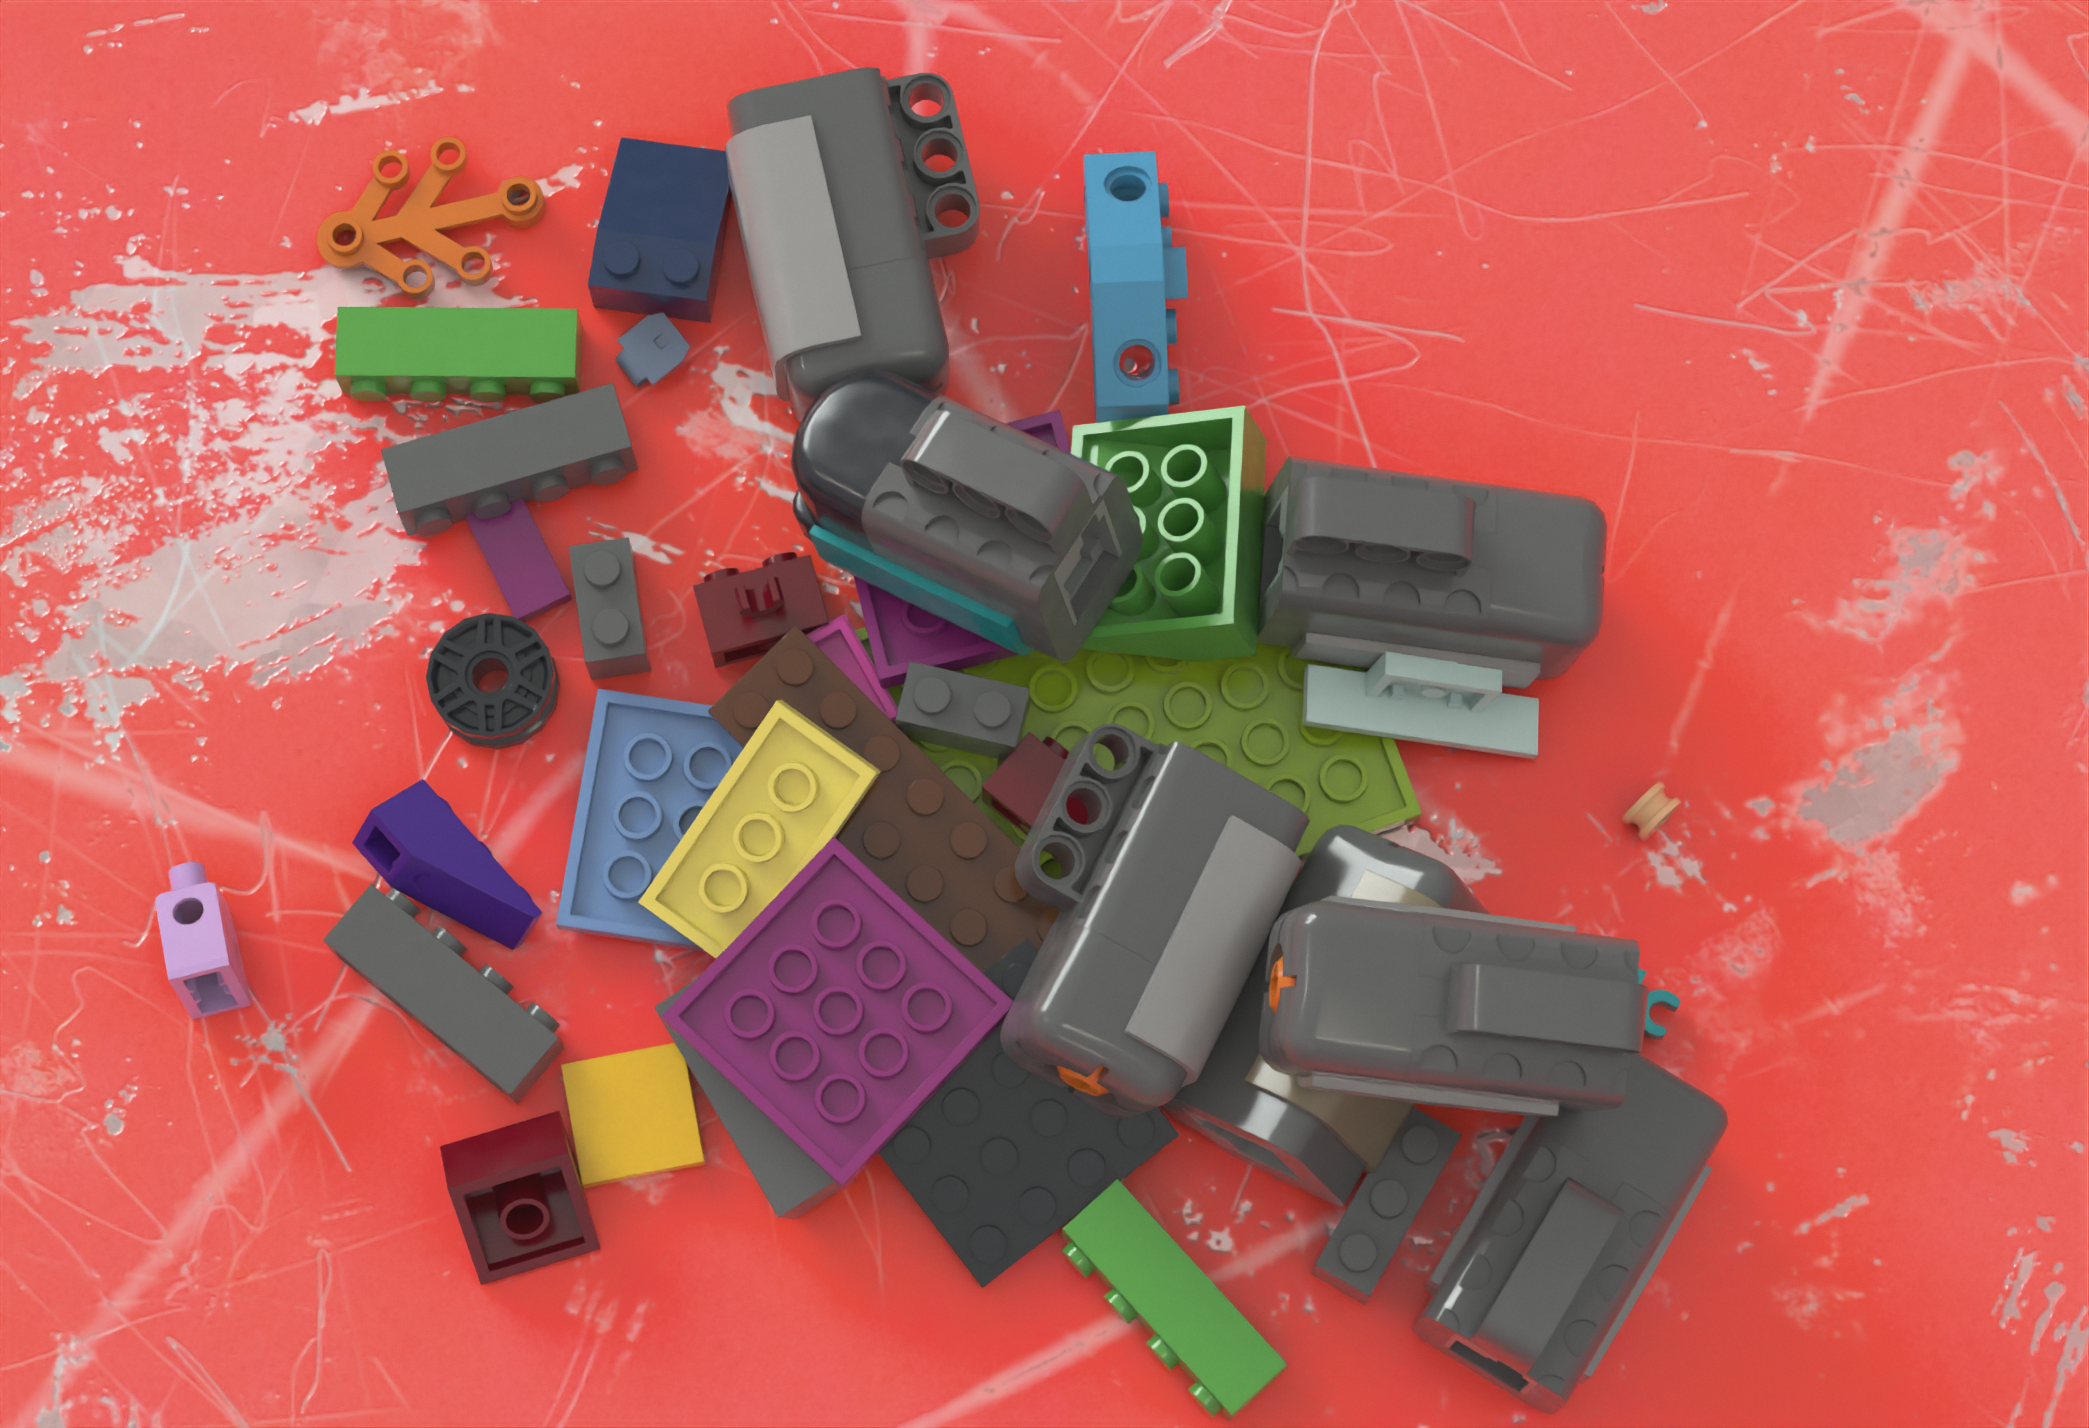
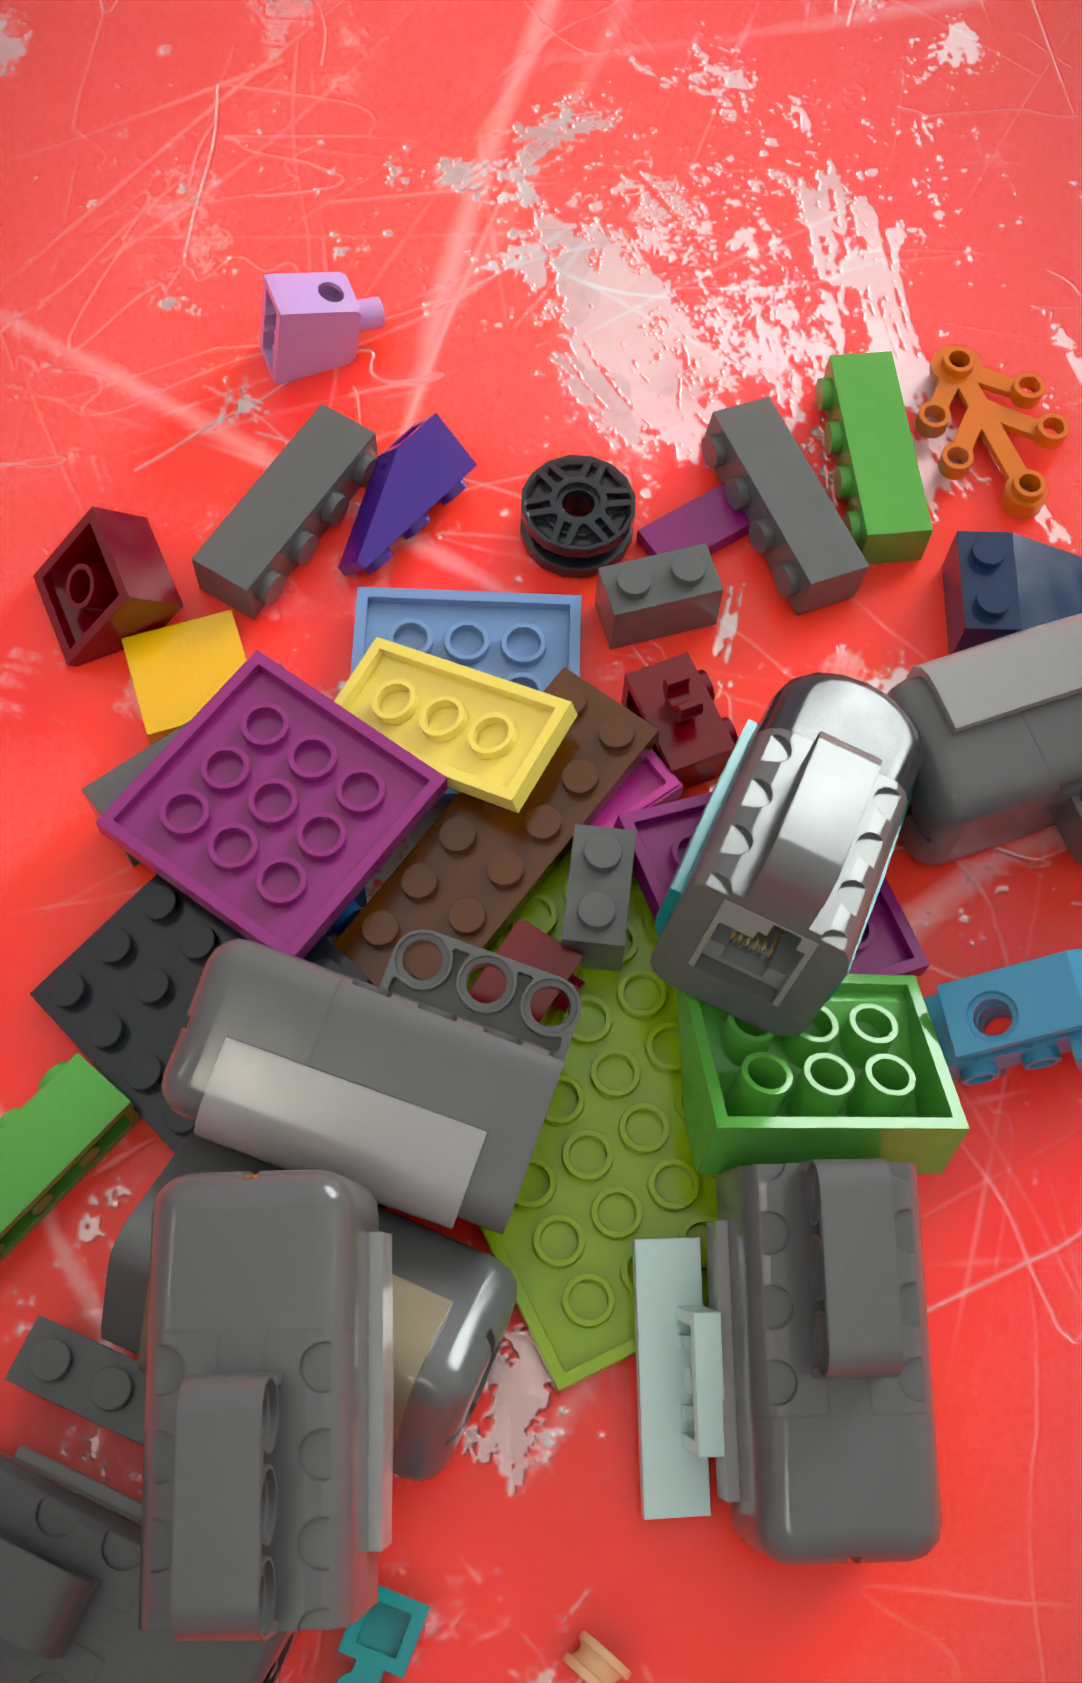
camera: 80 degrees right, 10 degrees down
sand blue piece [616,312,690,387] -> none

